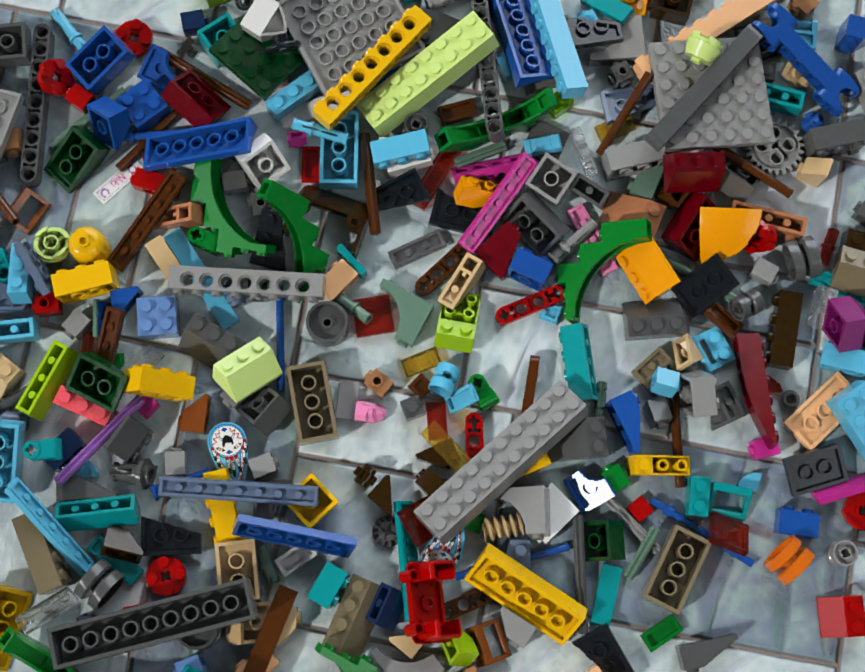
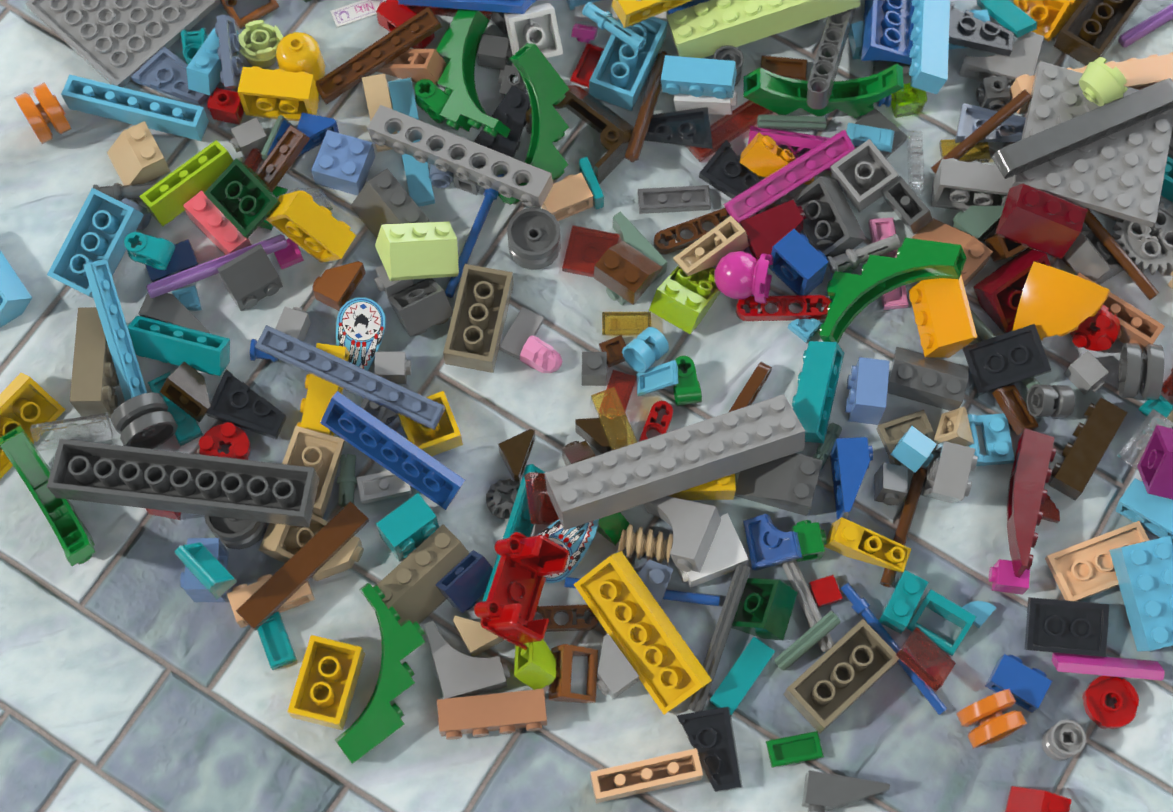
camera: 25 degrees right, 10 degrees down
dark grey piece [111,458,158,490] -> none
sand green pin [336,294,373,325] -> none
dark brown gear [353,464,377,488] -> none
medium nougat brick [364,368,394,400] -> none
dark grey wing [710,381,746,431] -> none
dark grey plate [780,390,800,409] -> none
none -> reddish brown slope [594,241,663,305]
none -> dark pink tile [714,251,773,304]
none -> medium blue brick [845,357,890,425]

